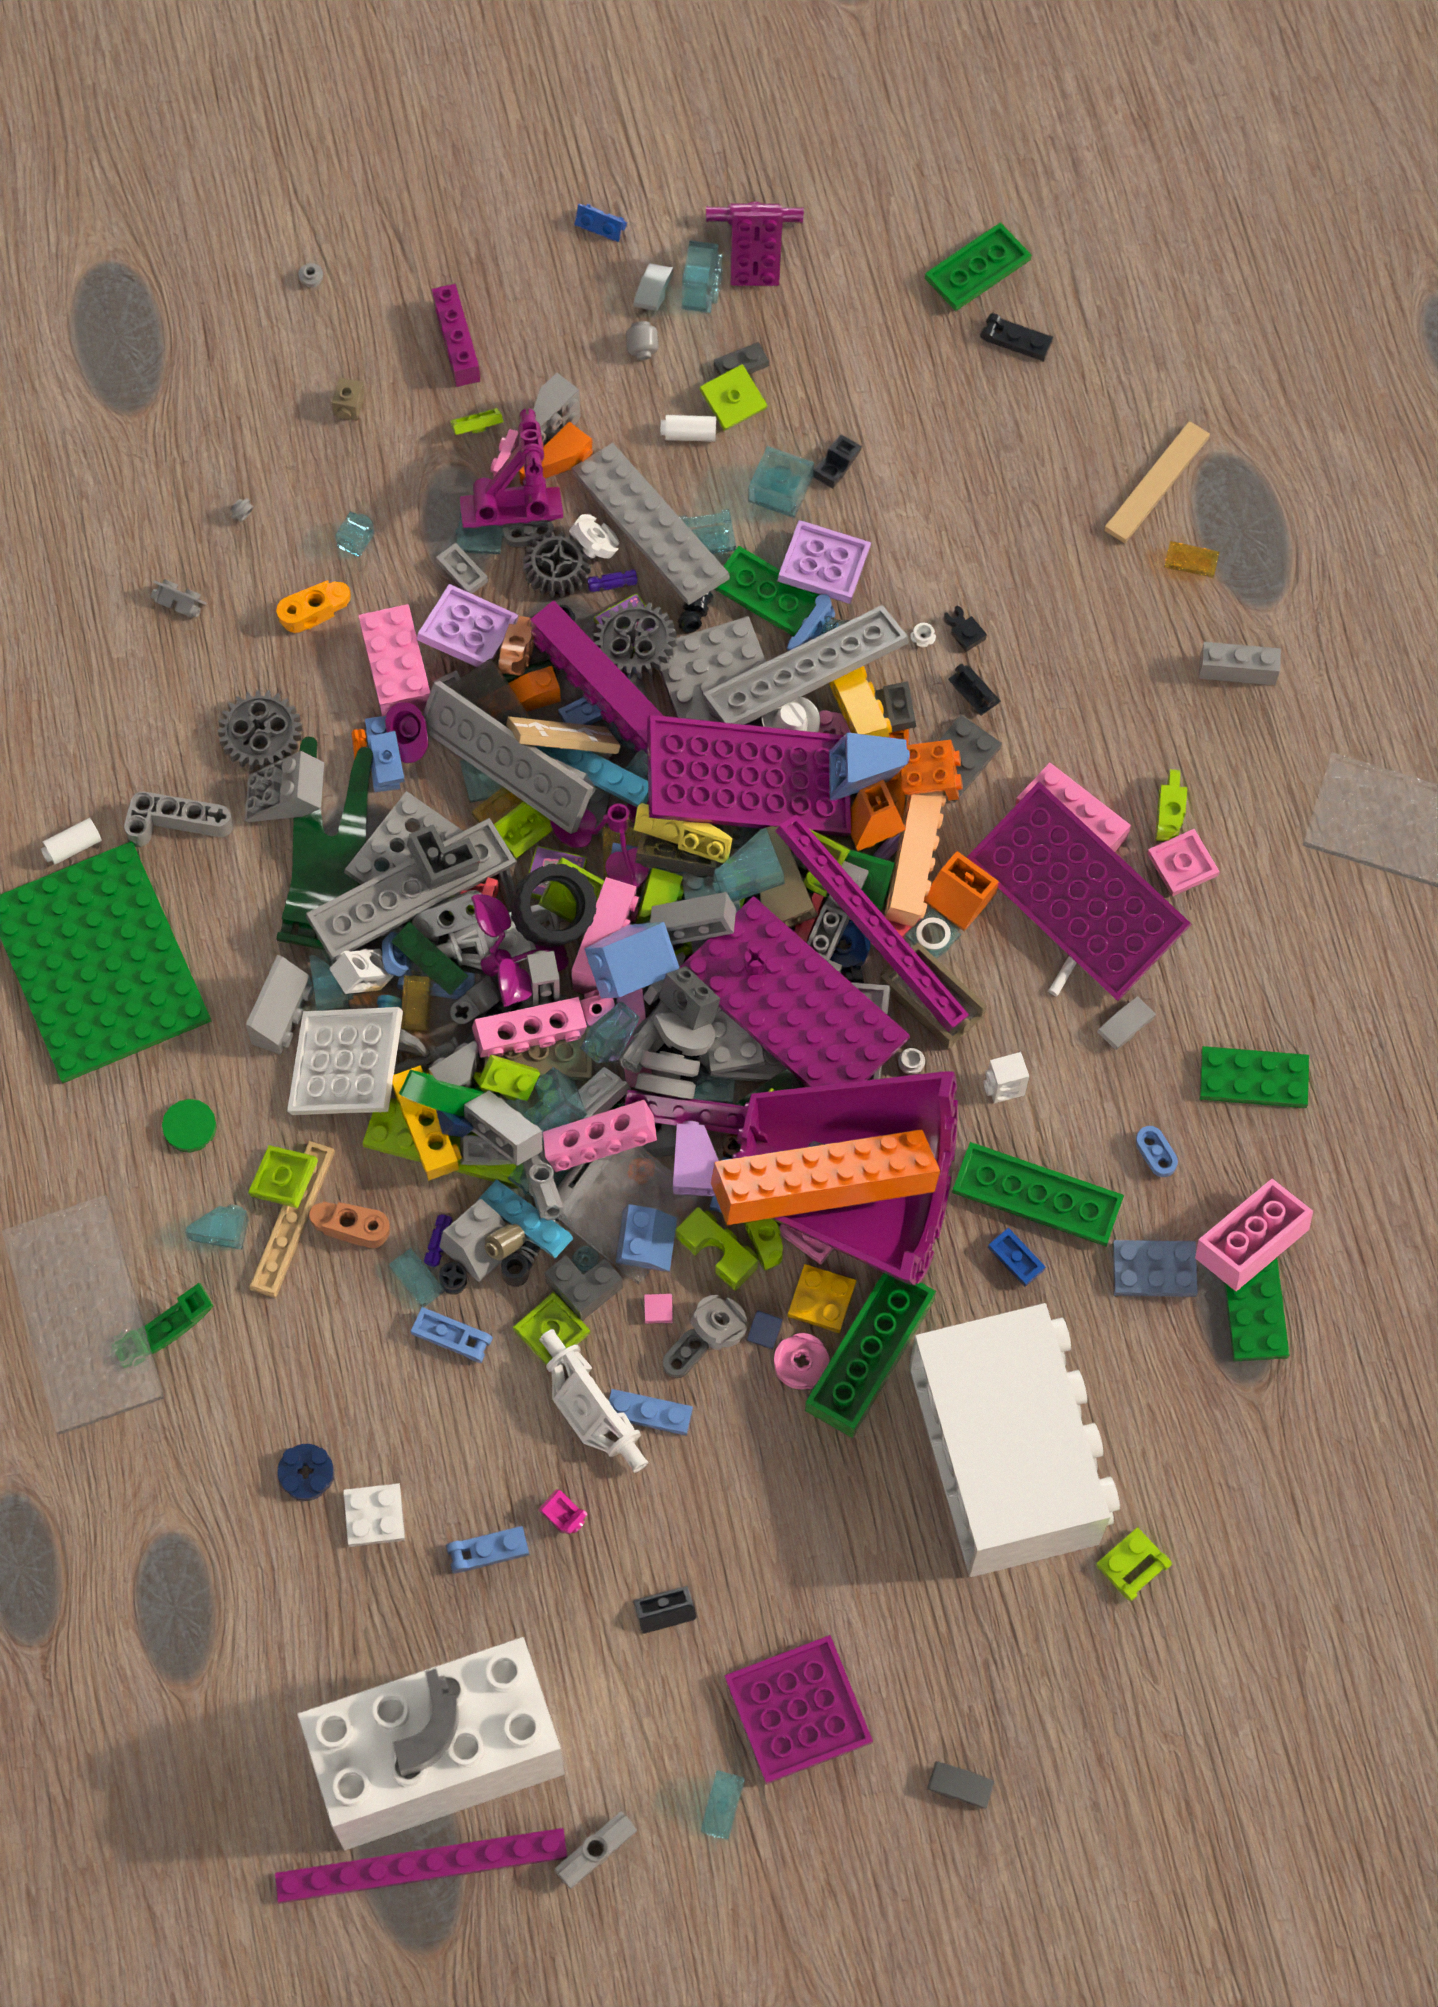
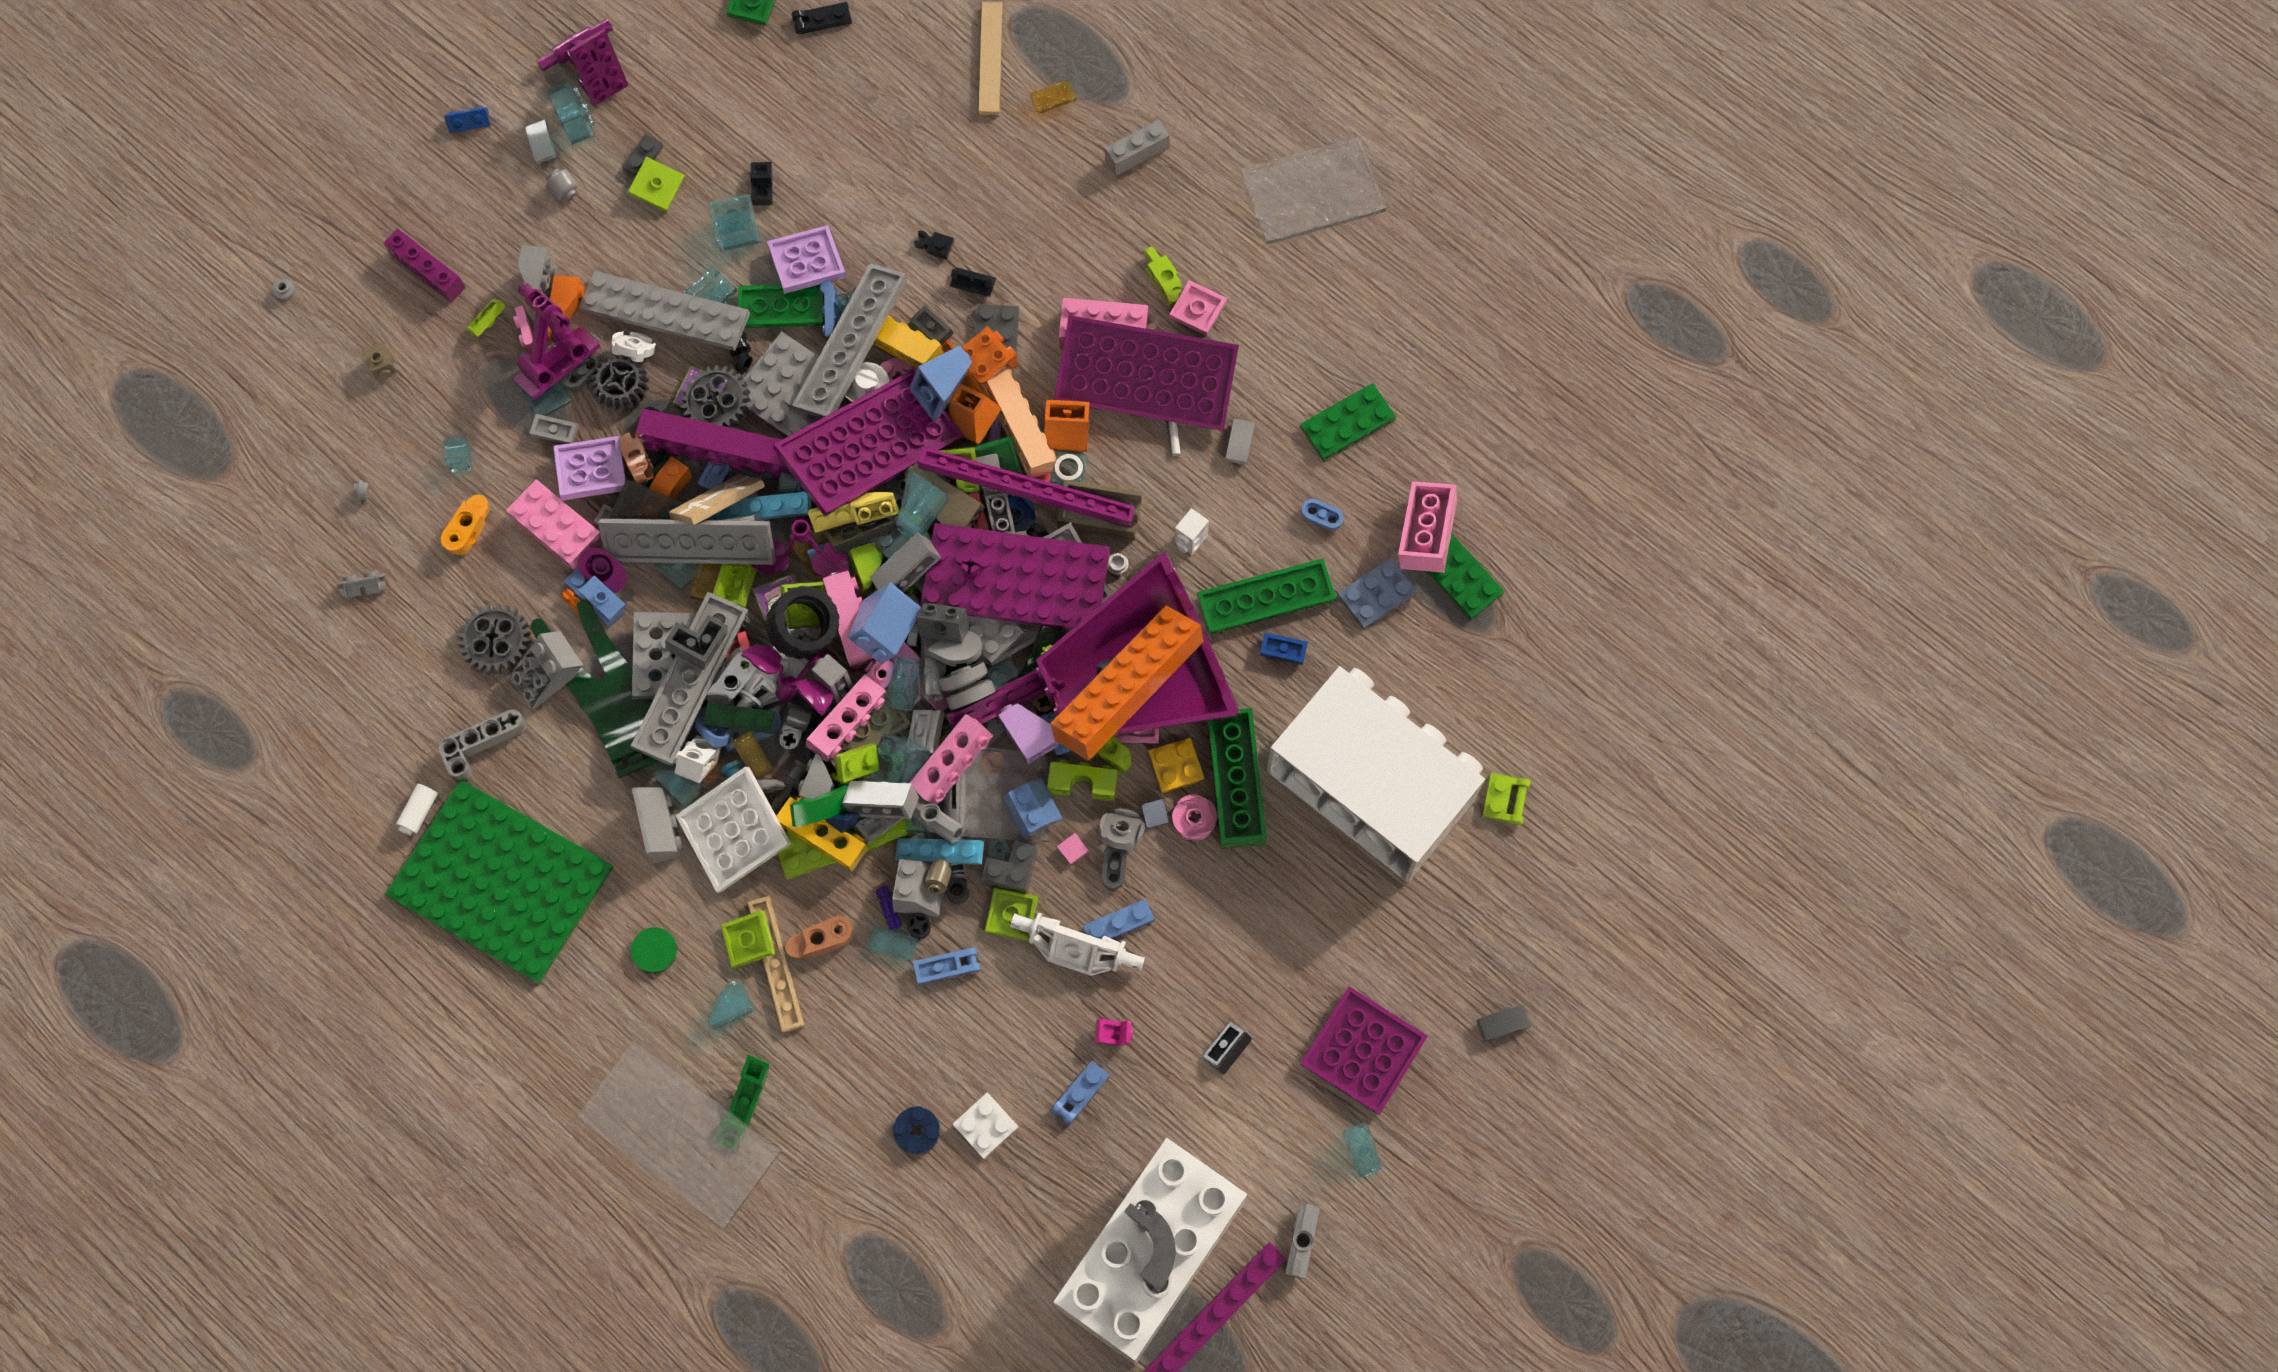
camera: 35 degrees left, 5 degrees up
dark purple axle [587,570,638,592] -> none
white brick [660,415,716,442] -> none
white plate [911,623,936,647] -> none

